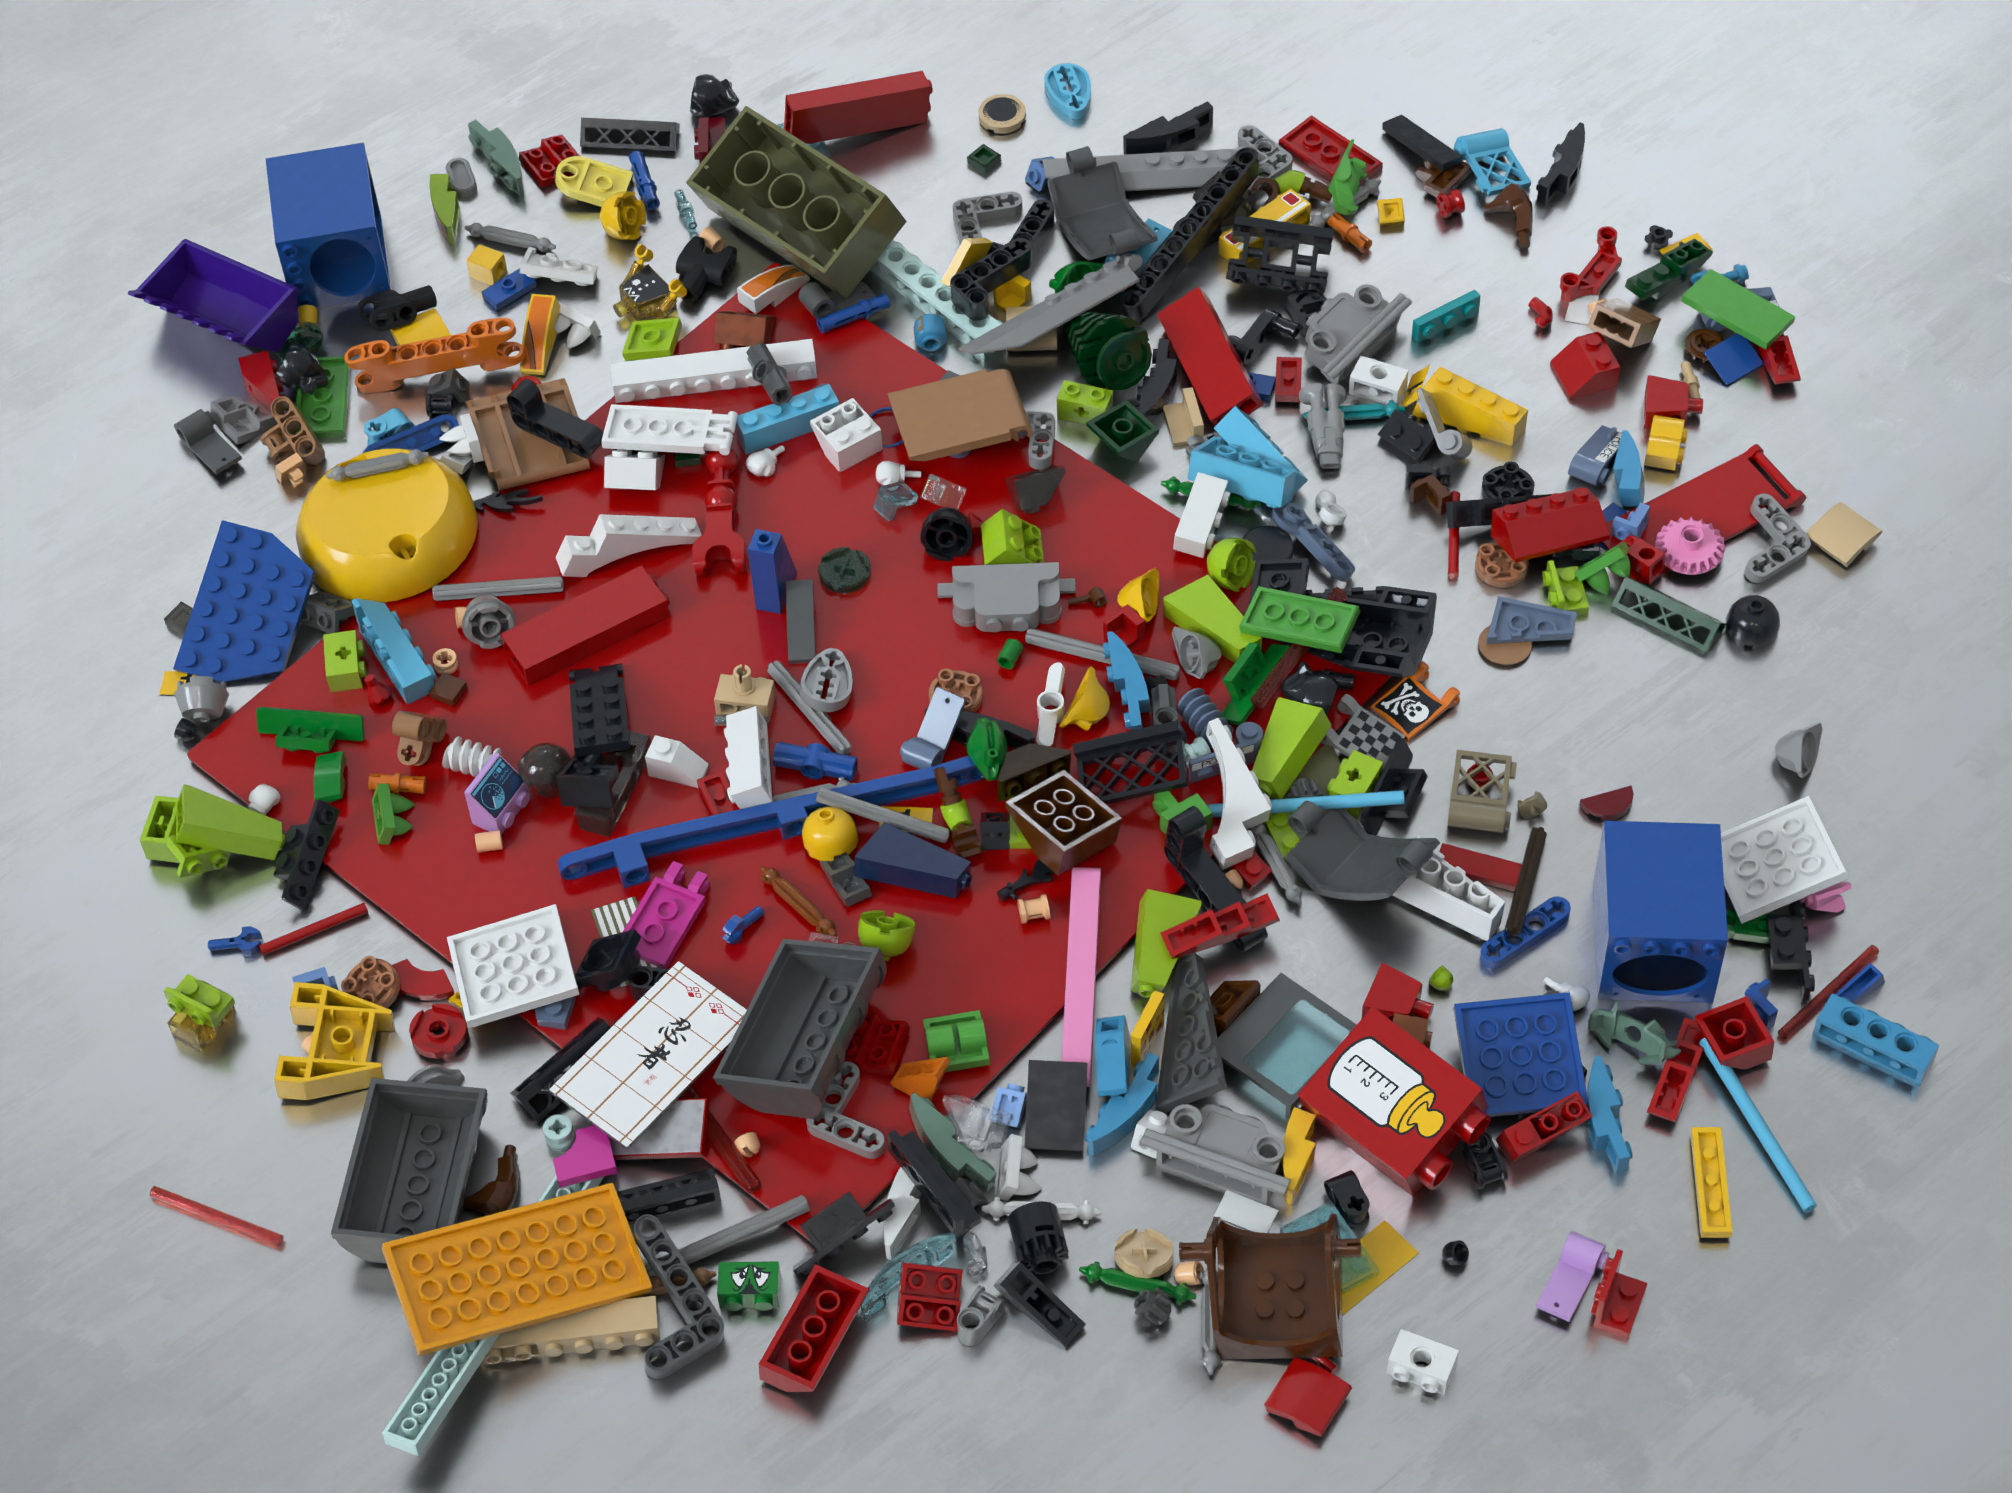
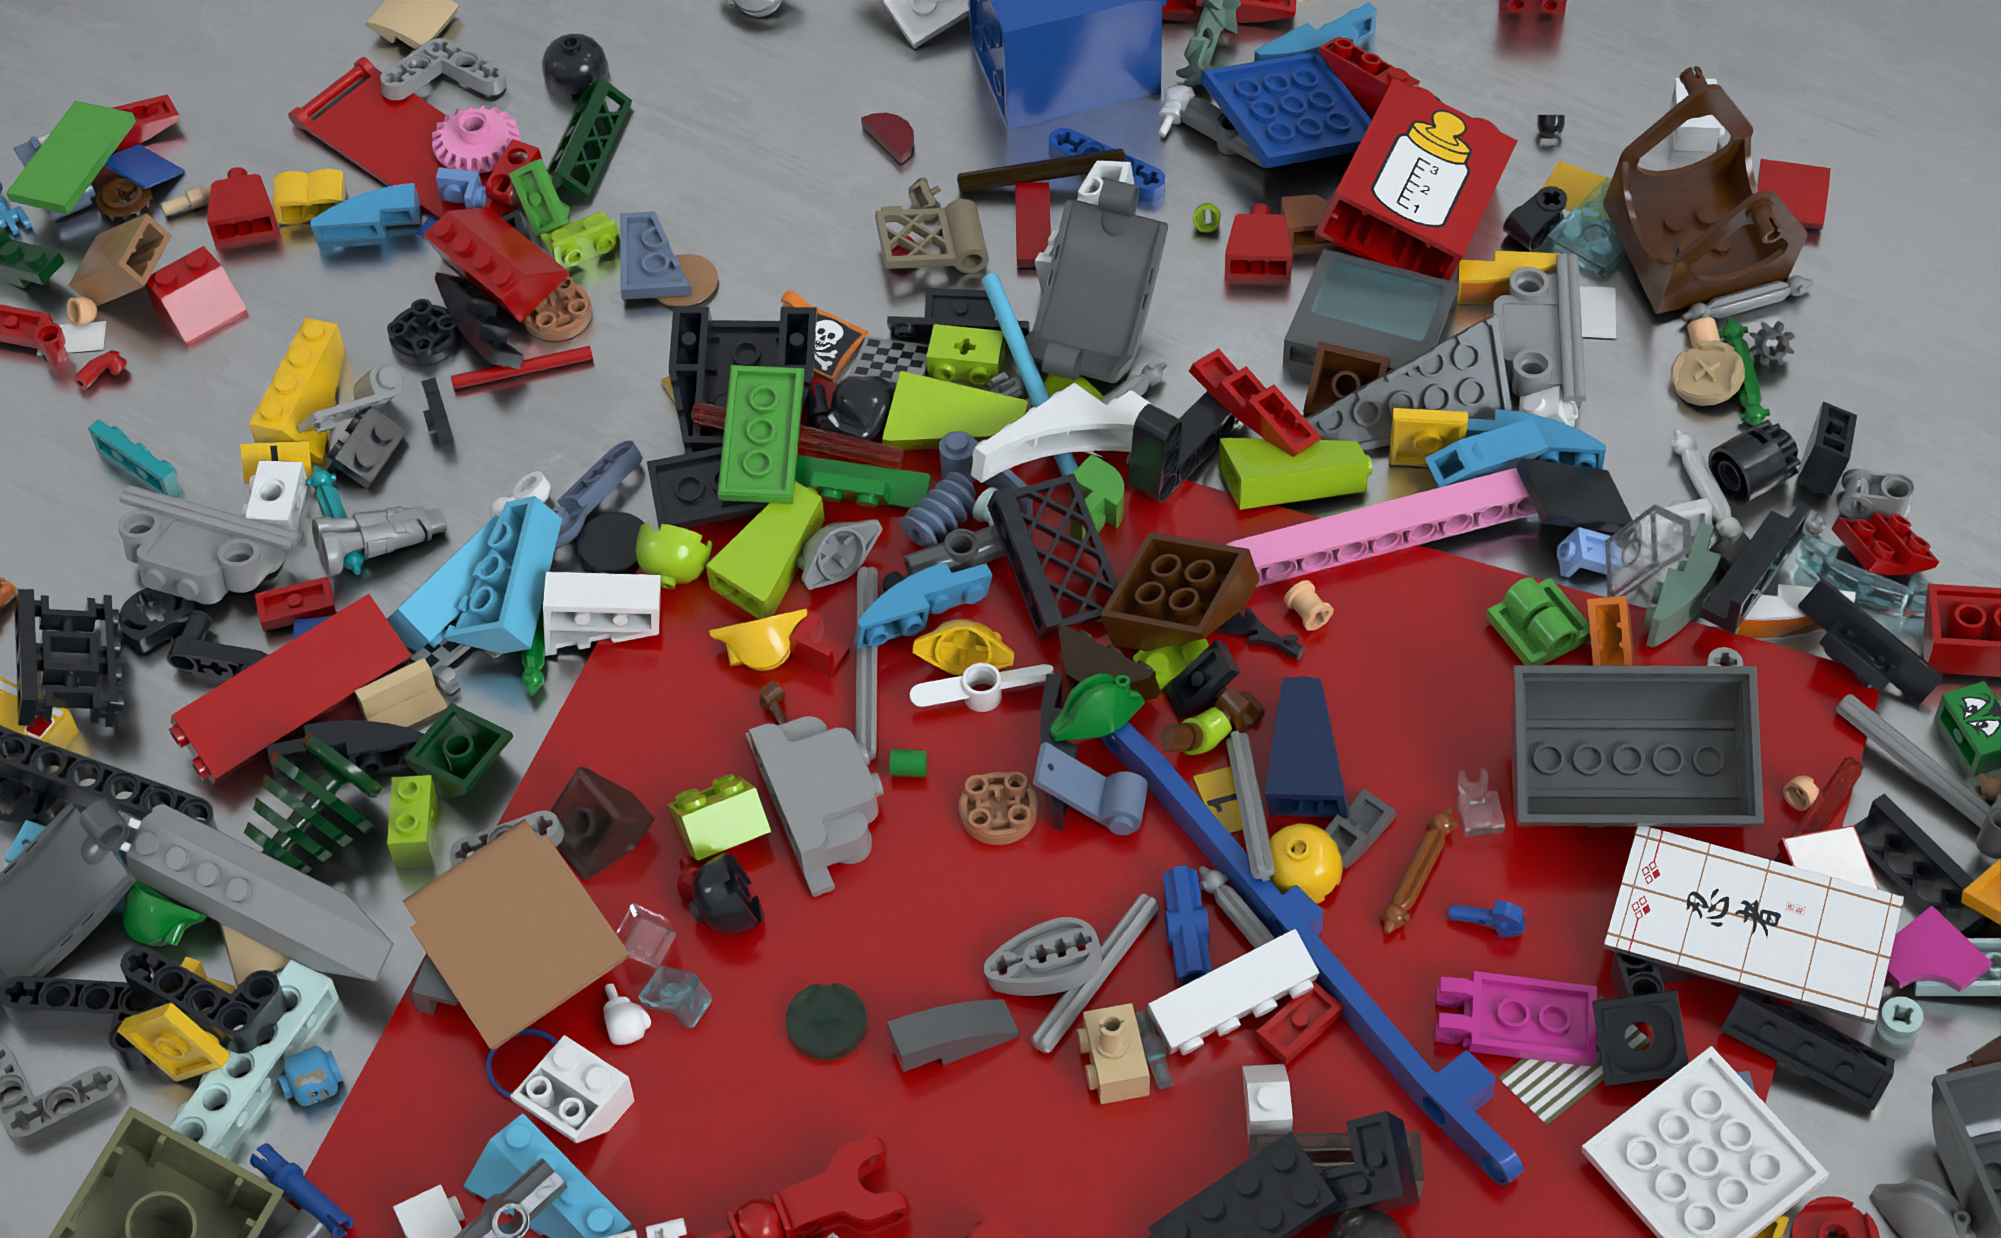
camera: 110 degrees left, 0 degrees up
white piece [746,445,785,477] -> none
blue slope [748,529,797,614] -> none
lime cylinder [858,910,915,961] -> none
reddish brown bracket [1410,474,1451,515] -> none
lavender door [1536,1231,1609,1322] -> none
sand blue door [1568,425,1622,487] -> none

